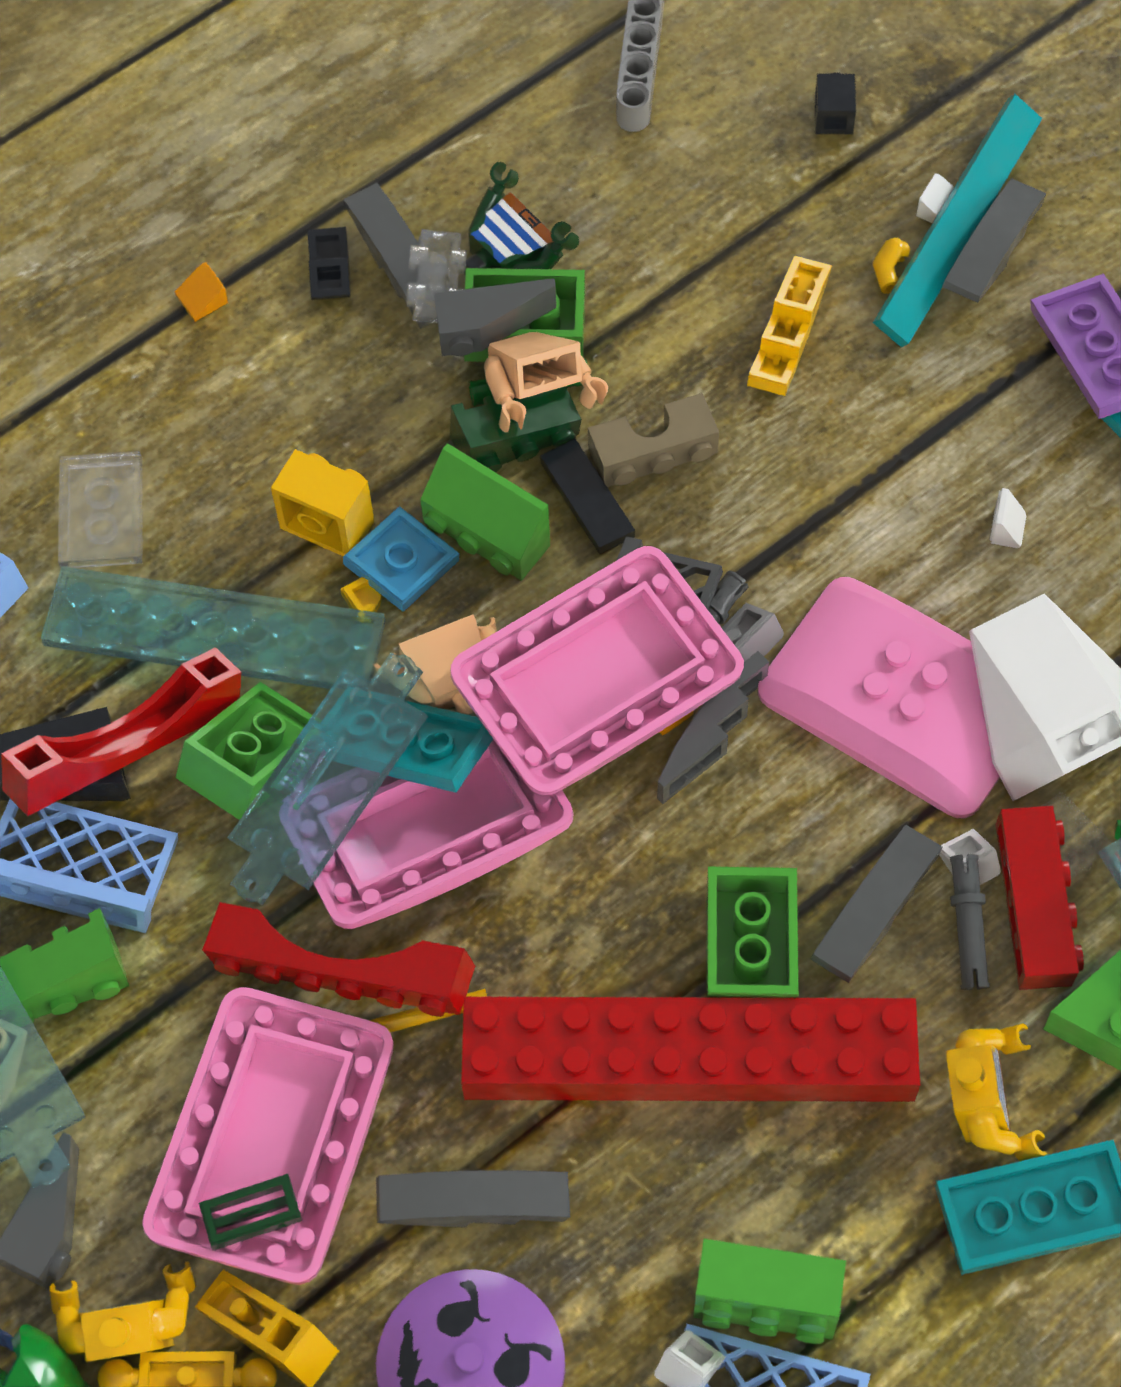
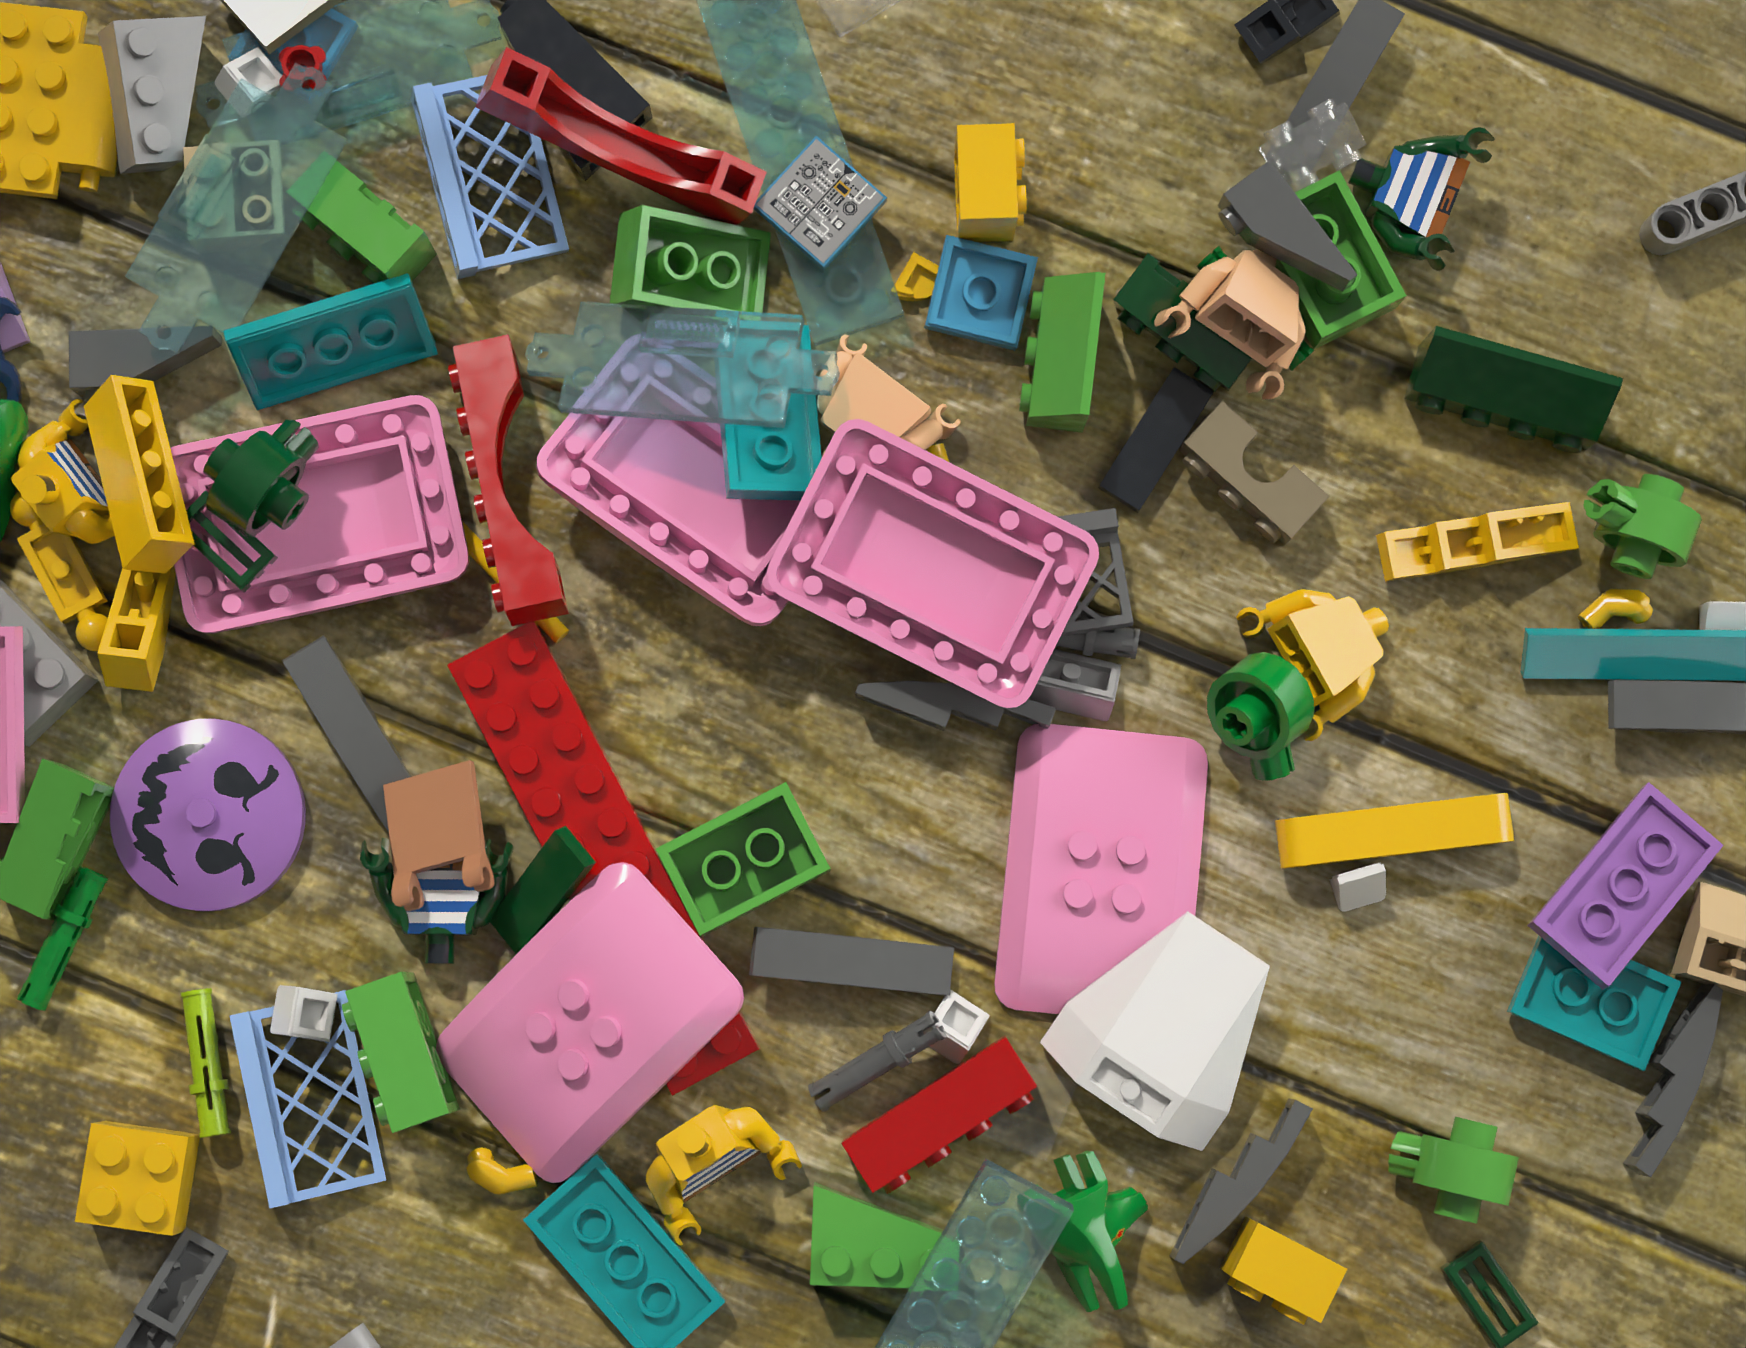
camera: 55 degrees right, 20 degrees up
none -> yellow brick [83,375,194,574]
none -> dark green piece [203,420,319,537]
none -> teal tile [224,273,438,411]
none -> torso [360,838,514,964]
none -> nougat flag [383,760,494,911]
none -> bright pink wedge [436,862,744,1183]
none -> yellow arm [466,1147,538,1195]
none -> dark green tile [490,826,596,954]
none -> tile [754,136,887,271]
none -> green piece [1207,652,1314,781]
none -> yellow torso [1236,589,1389,741]
none -> yellow beam [1275,793,1514,869]
none -> dark green slope [1404,326,1623,453]
none -> bright green piece [1583,474,1702,579]

